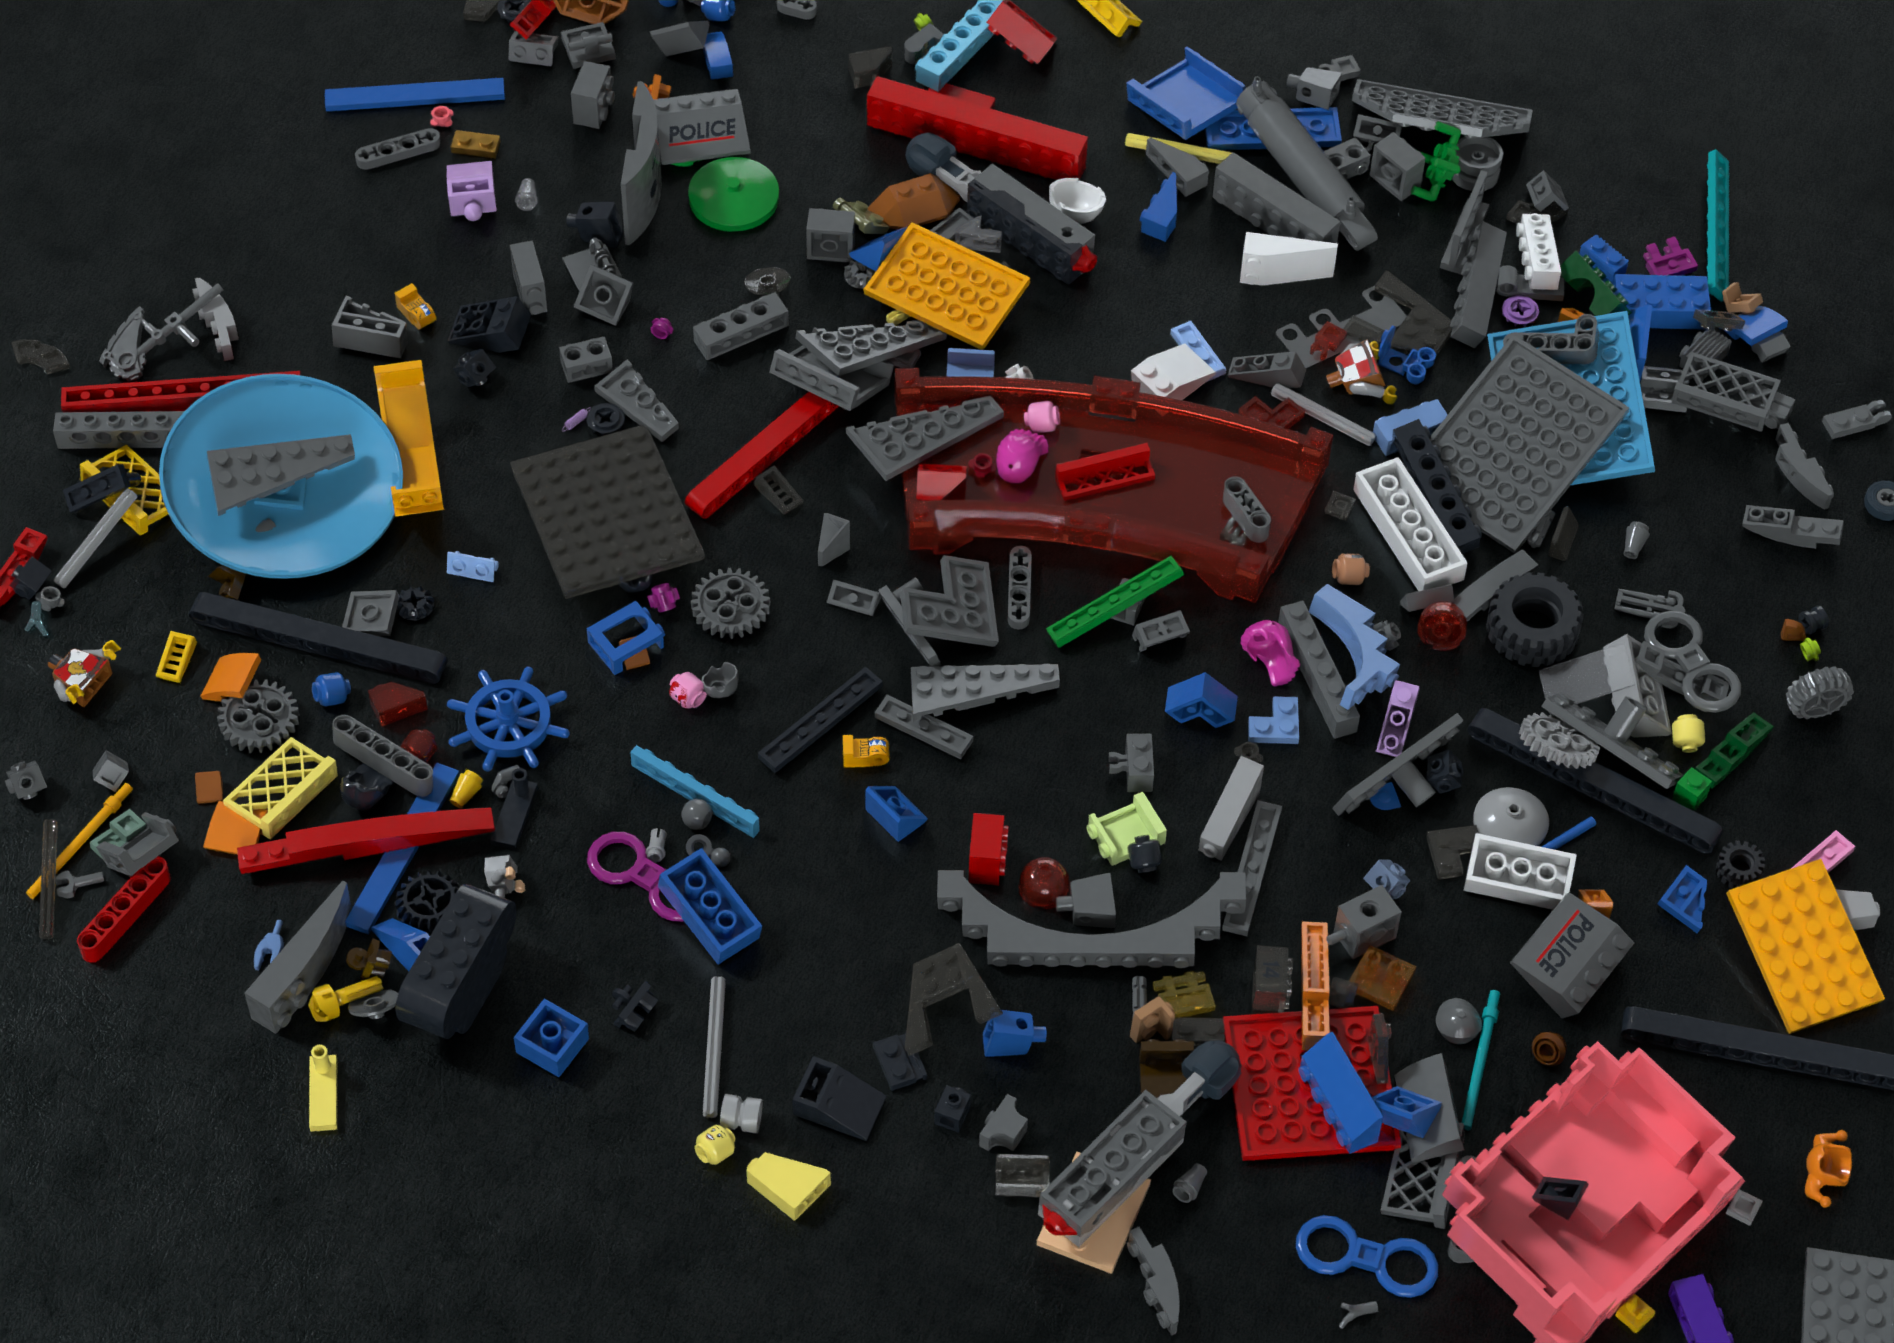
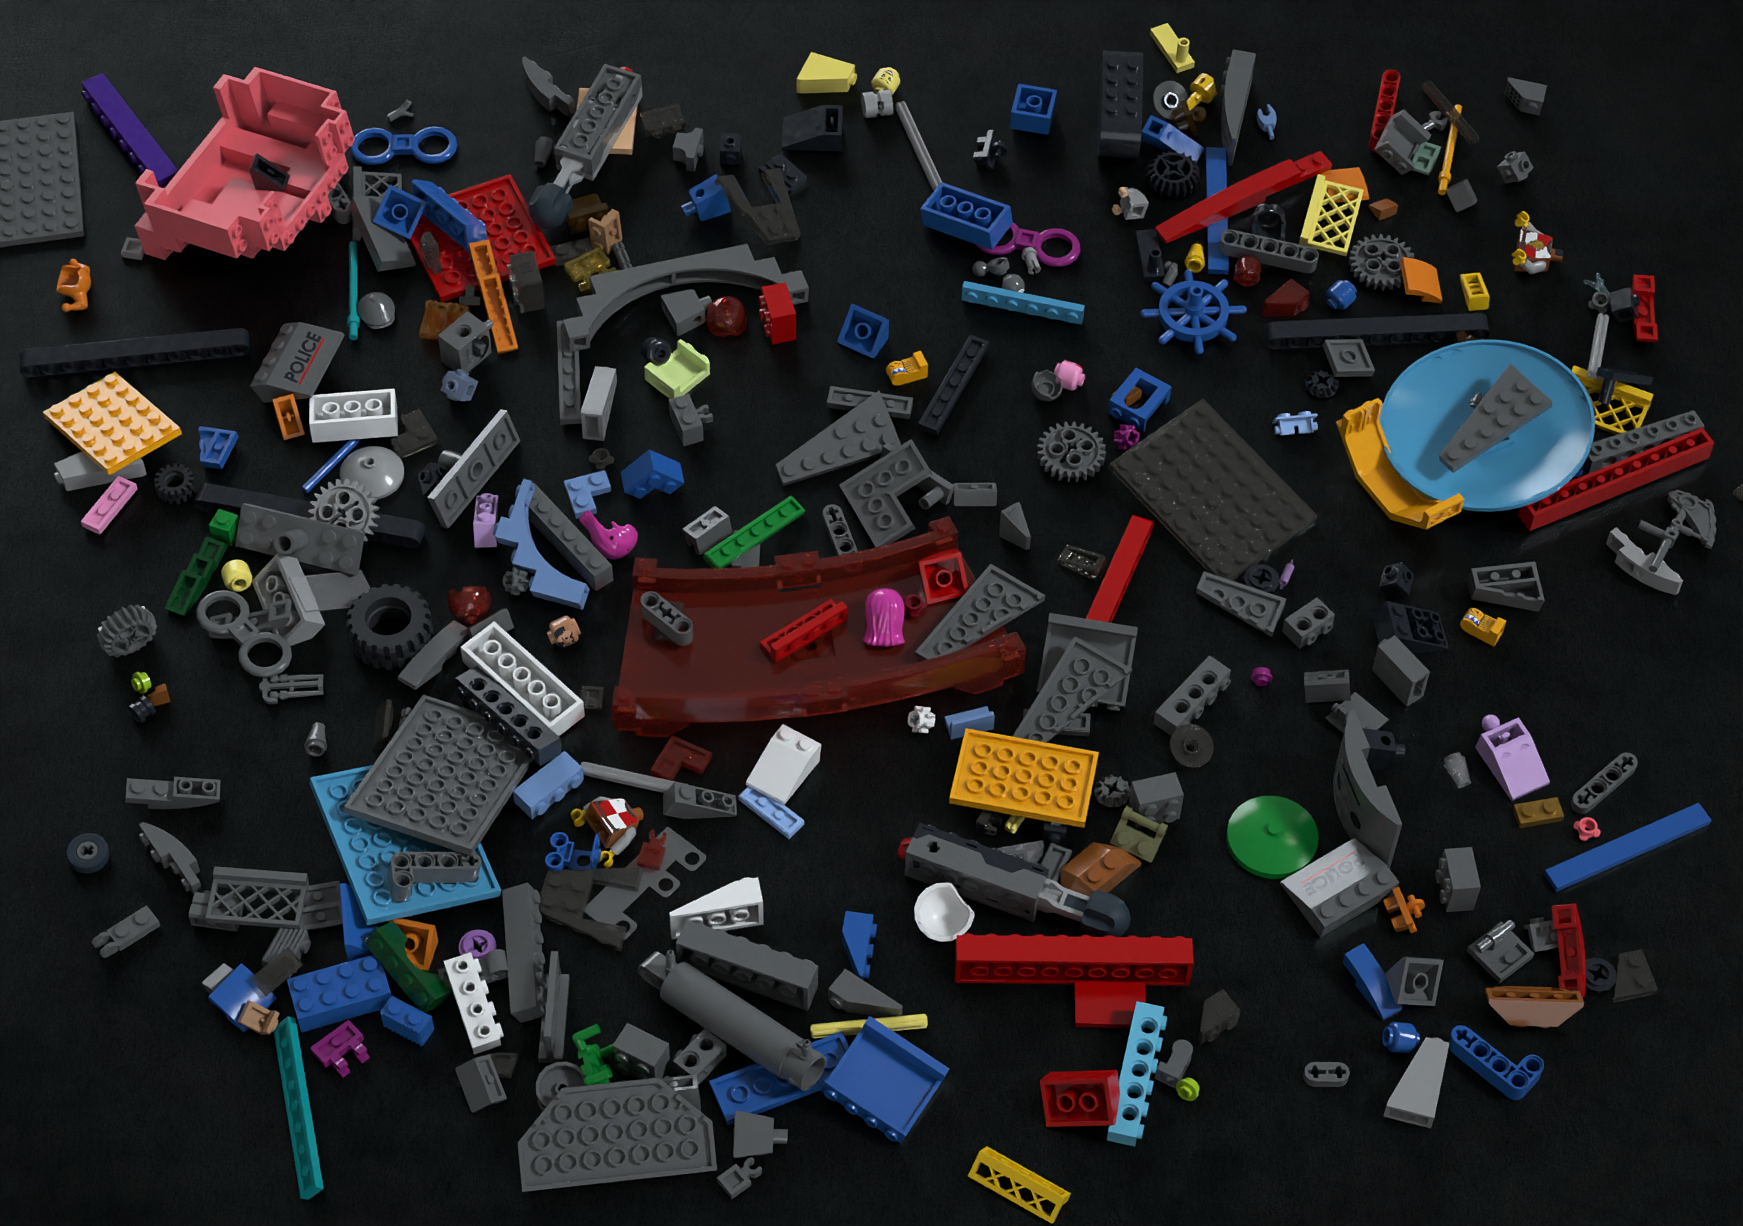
camera: 160 degrees right, 0 degrees up
blue slope [849,226,908,271] -> none
bright pink head [1024,401,1060,433] -> none
reddish brown cone [1532,1032,1566,1067] -> none

